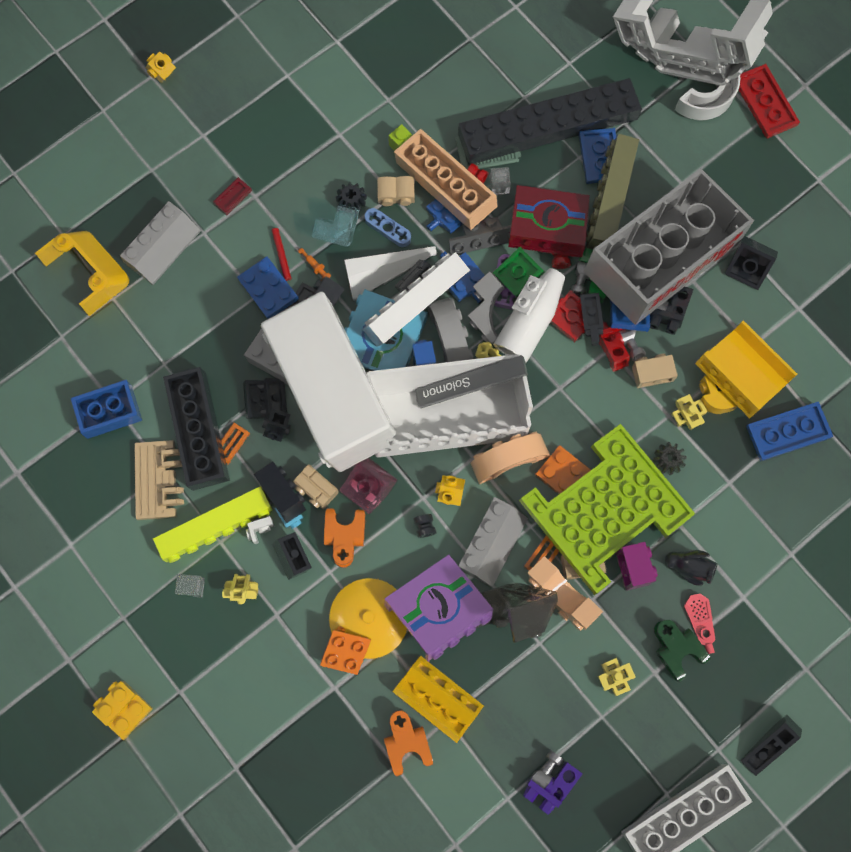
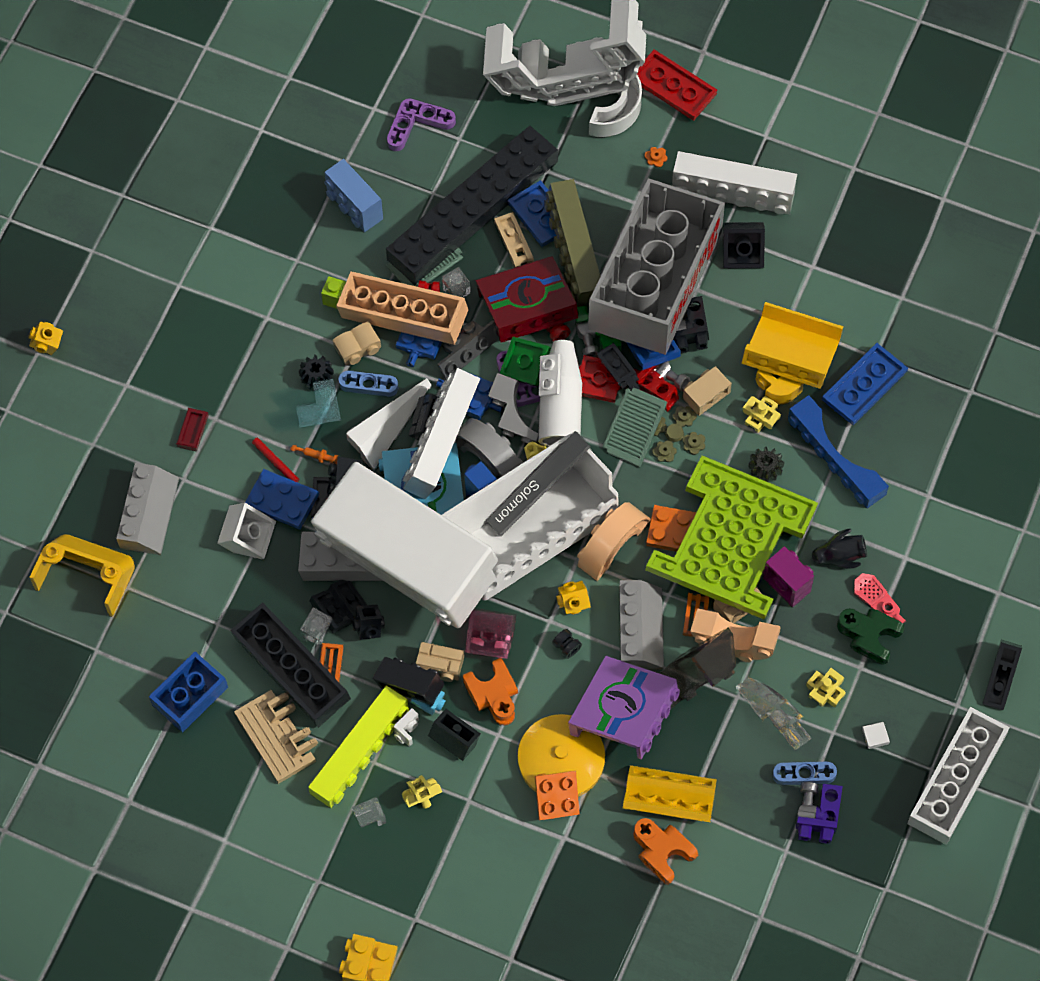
camera: 25 degrees left, 10 degrees down
none -> white slope [217,503,276,559]
none -> clear bracket [300,607,333,644]
none -> medium blue brick [325,159,383,233]
none -> medium lavender beam [387,99,456,151]
none -> tan plate [494,212,534,268]
none -> sand green window [602,387,668,467]
none -> orange plant [645,147,667,167]
none -> olive plant [652,406,705,462]
none -> white brick [672,151,797,215]
none -> clear slope [736,677,812,751]
none -> medium blue beam [773,762,837,785]
none -> blue arch [788,395,889,508]
none -> white tile [862,722,890,749]

